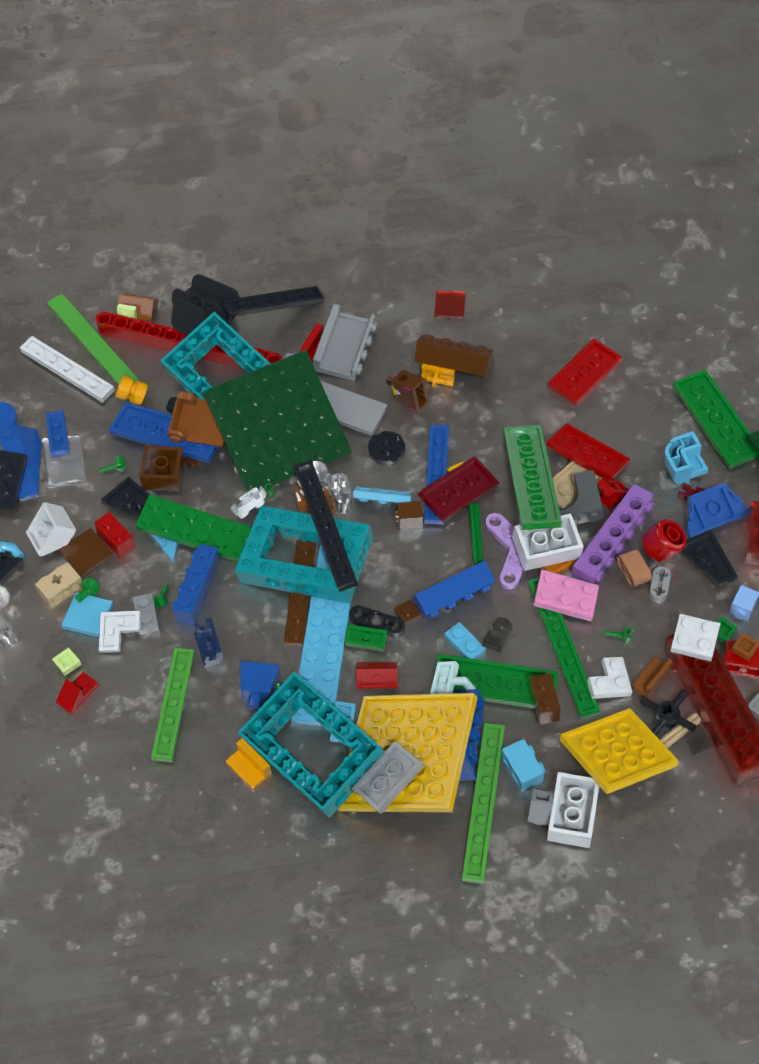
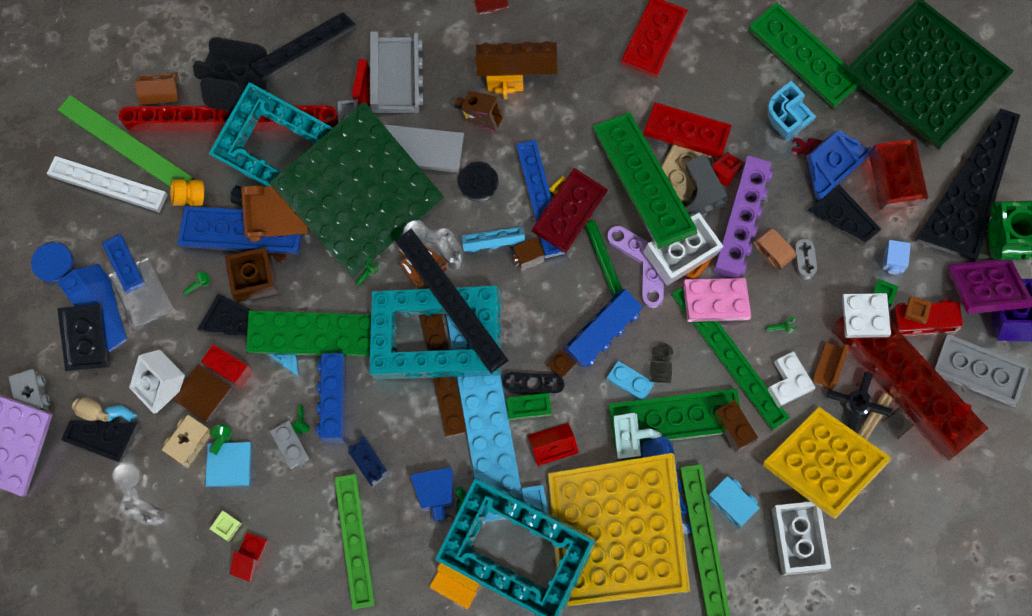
camera: 15 degrees left, 15 degrees up
white plate [99,611,142,653] -> none
yellowish green plate [117,304,137,319] -> none
white plate [231,486,267,519] -> none
light grey plate [352,741,424,814] -> none
light grey brick [527,789,554,826] -> none
red head [642,519,687,562] -> none

